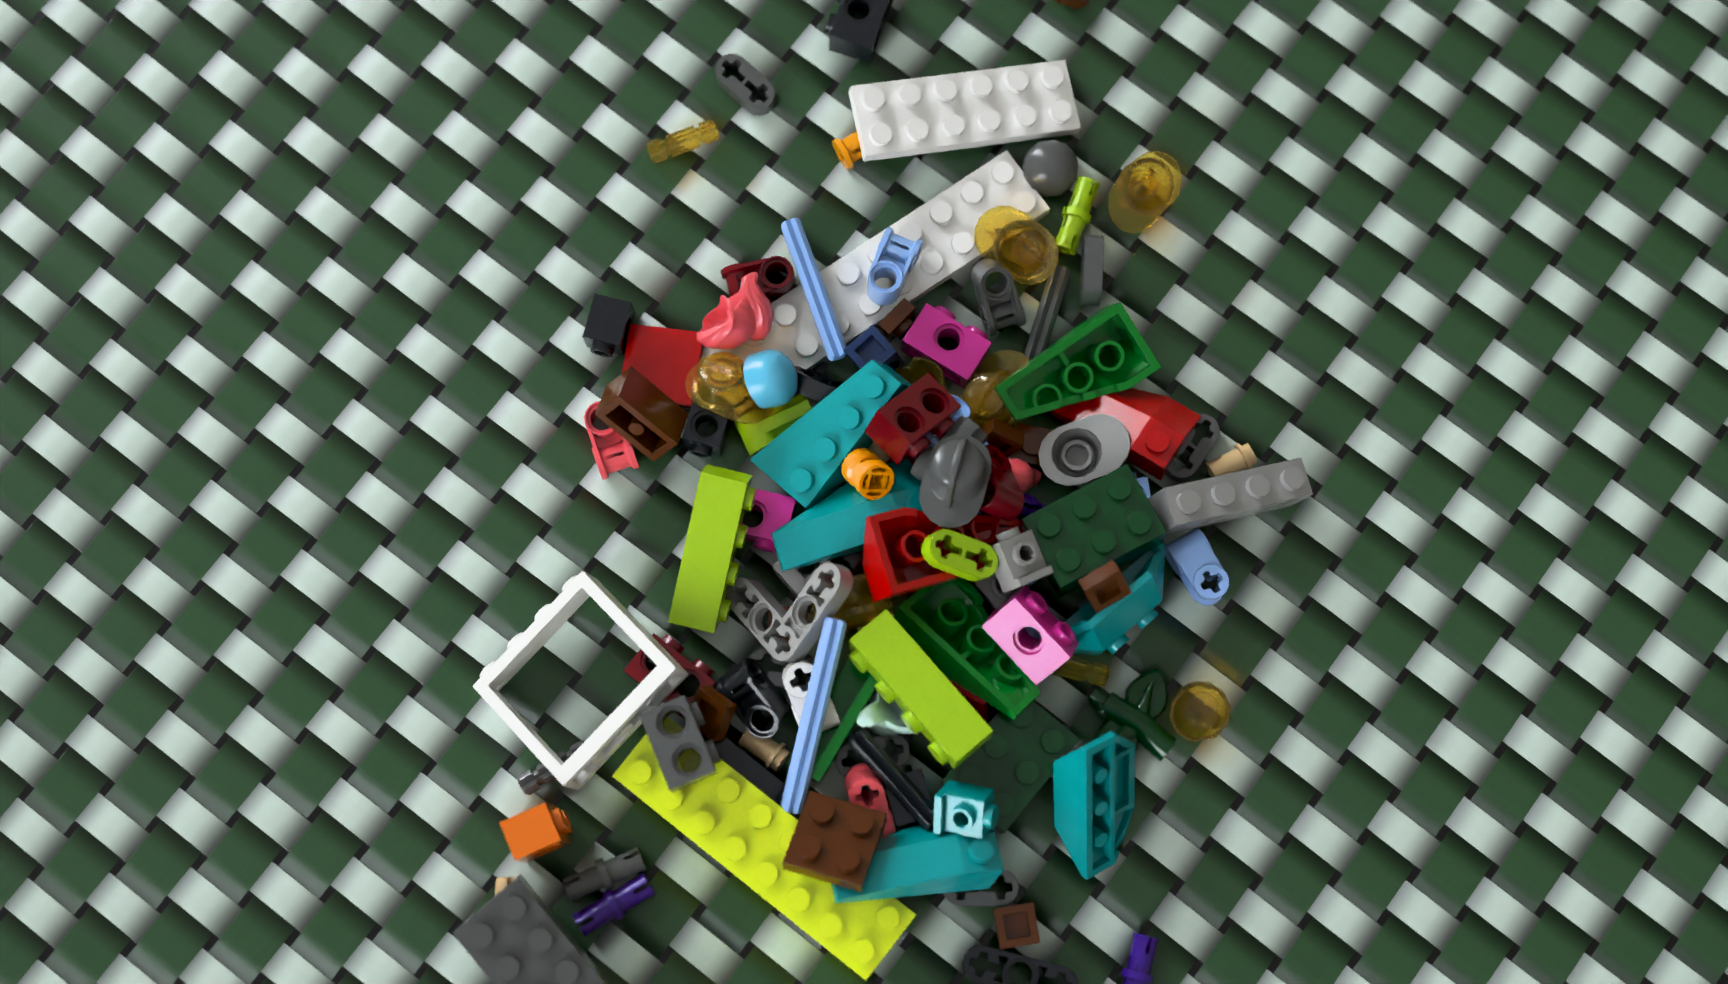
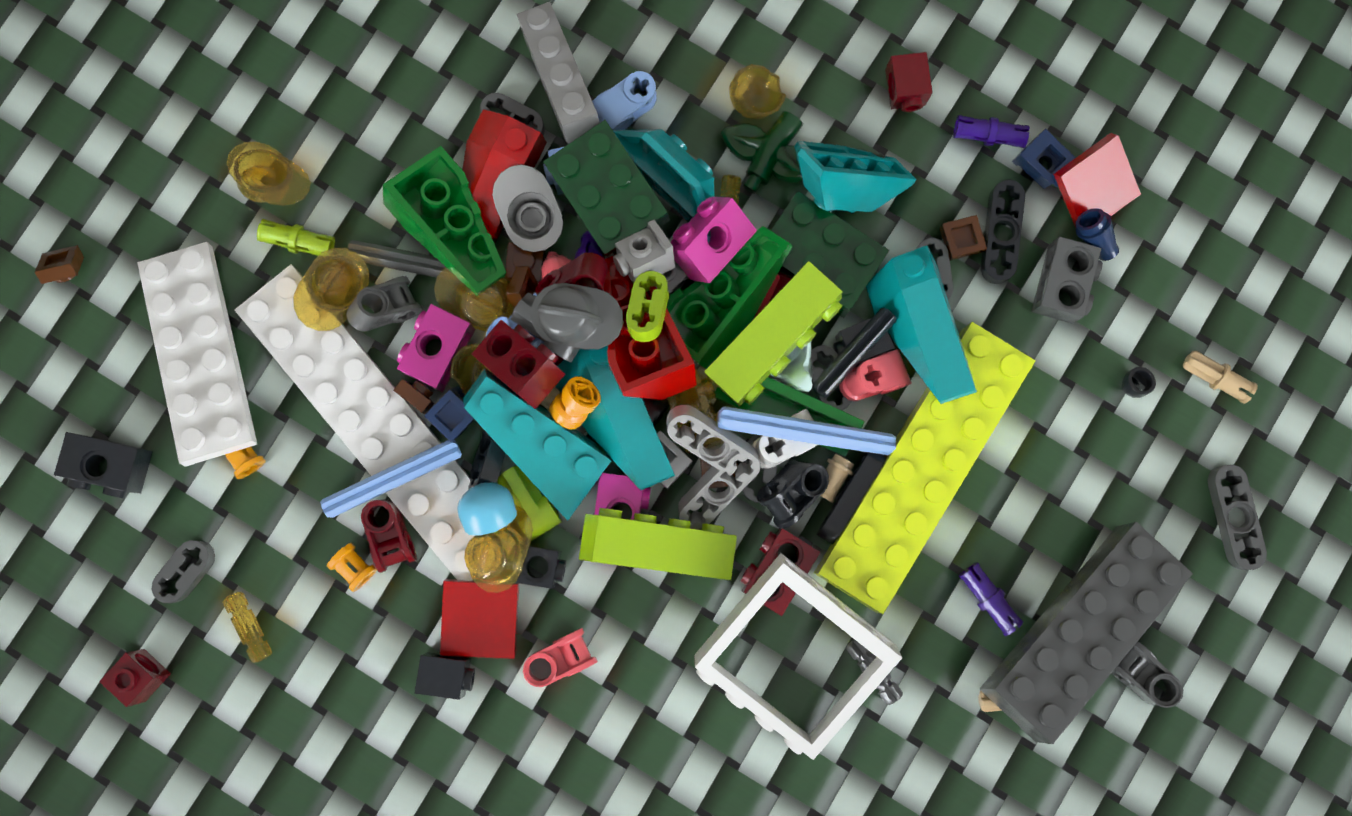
camera: 95 degrees left, 5 degrees up
orange brick [499,802,573,863] -> none
dark grey pin [562,847,647,902] -> none
reddish brown brick [595,366,689,462] -> none
dark grey brick [639,695,721,793] -> none
reddish brown plate [693,685,737,742] -> none
coral hair [696,272,773,350] -> none
reddish brown plate [783,791,887,893] -> none
light blue piece [867,227,923,306] -> none
teal brick [933,780,999,839] -> none
dark grey hair [1022,140,1078,198] -> none
reddish brown plate [1078,560,1131,614] -> none
dark grey beam [1079,235,1104,306] -> none
tan pin [1205,443,1257,477] -> none
none -> dark red brick [99,649,171,707]
none -> light orange bush [327,543,377,592]
none -> dark red brick [885,52,933,112]

